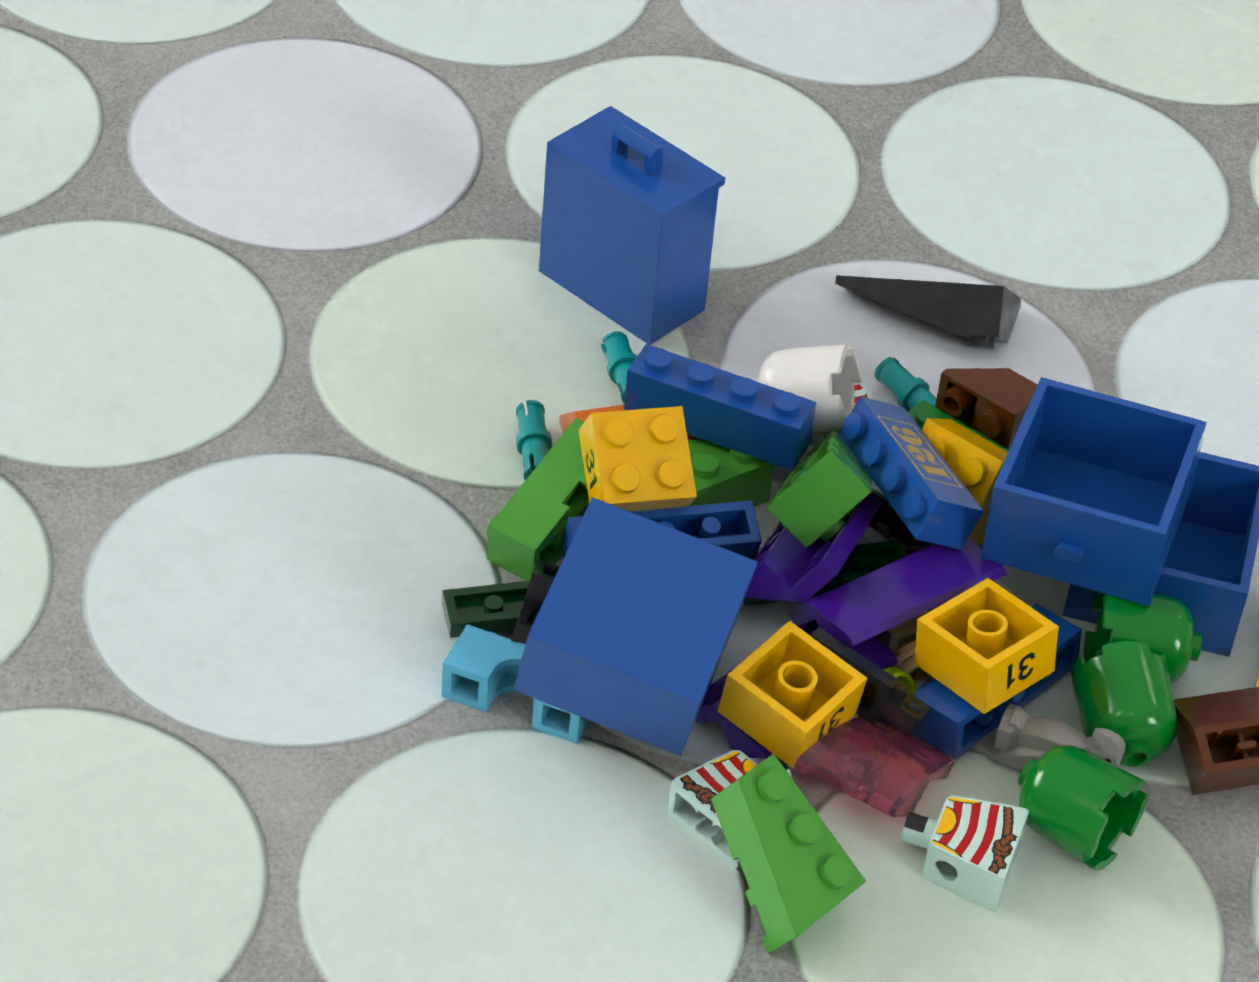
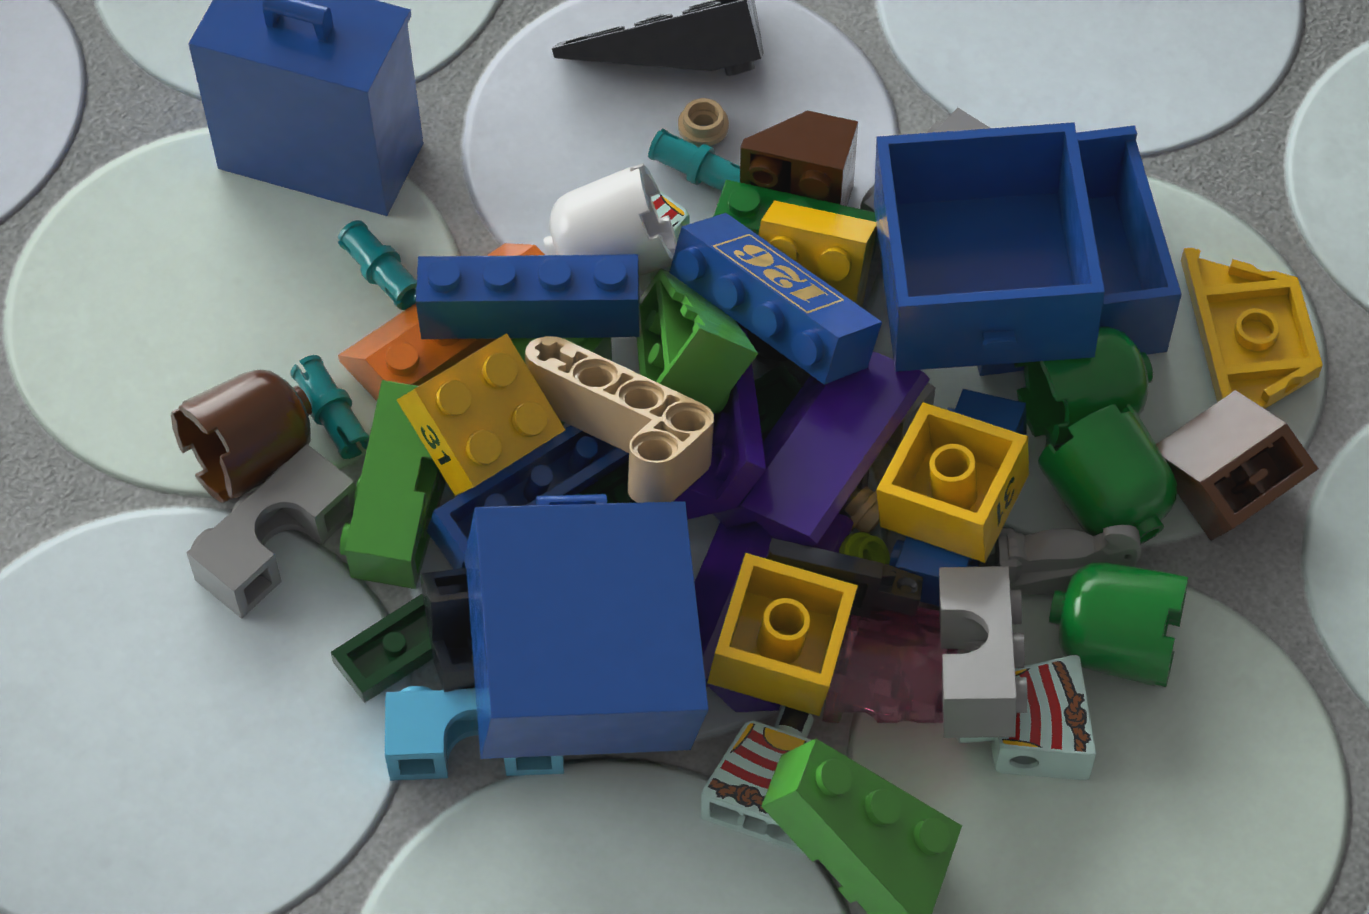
camera: 20 degrees left, 15 degrees up
none -> reddish brown cylinder [171,369,312,503]
none -> light grey arch [186,444,356,619]
none -> tan beam [525,336,714,503]
none -> tan plate [678,98,729,147]
none -> light grey arch [939,566,1027,738]

